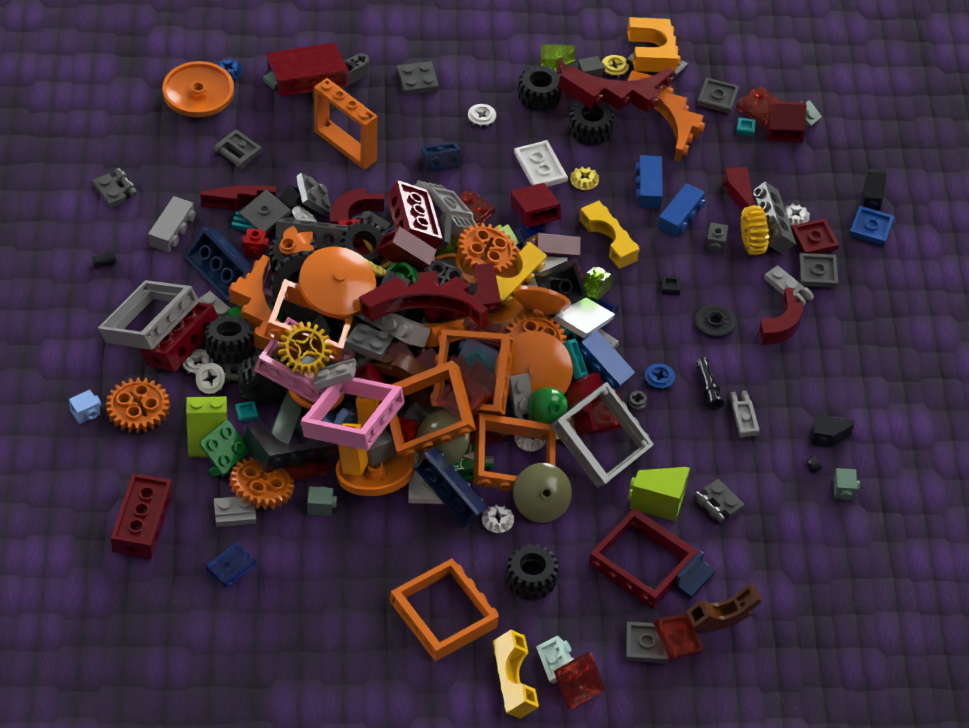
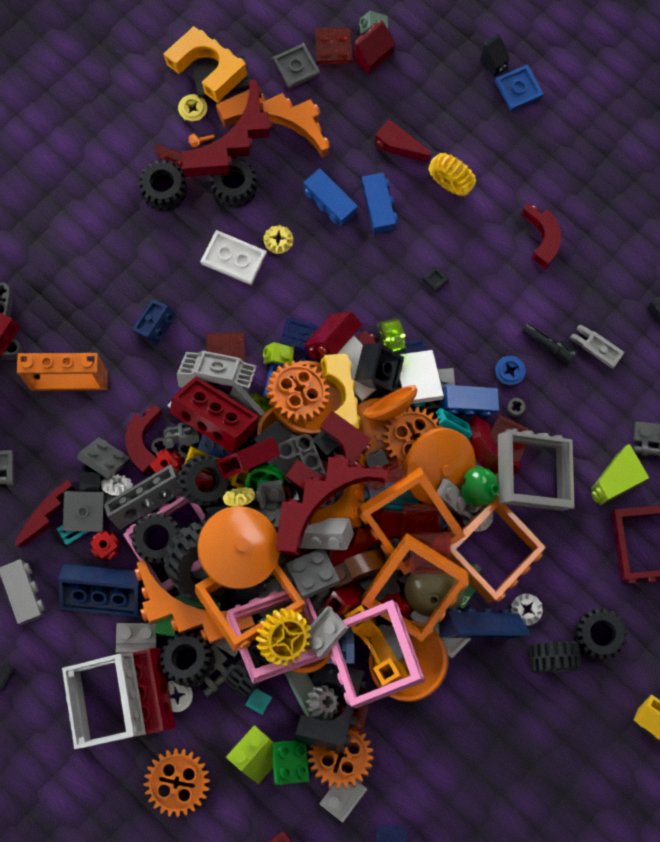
camera: 45 degrees left, 25 degrees up
light blue brick [69,390,101,424] -> none
white gear [196,363,226,394] -> none
orange plate [279,226,314,255] -> none
sand green brick [307,486,337,516] -> none
orange window [390,558,499,662] -> none
dark grey plate [397,61,439,95] -> none
white gear [468,104,496,127] -> none
dark red brick [510,183,561,228] -> none
olive dish [513,463,572,523] -> none
clear neon green slope [540,44,576,71] -> none
dark grey brick [577,56,605,78] -> none
yellow arch [579,201,639,269] -> none
black wheel [695,305,736,338] -> none
dark grey brick [705,222,728,254] -> none
teal tile [736,118,756,137] -> none
dark grey brick [752,182,796,254] -> none
light grey hinge [764,265,814,306] -> none
white gear [785,203,810,227] -> none
dark red plate [791,218,839,254] -> none
dark grey plate [799,253,838,288] -> none
none -> light grey gear [305,685,340,720]
none -> black tyre [528,641,581,673]

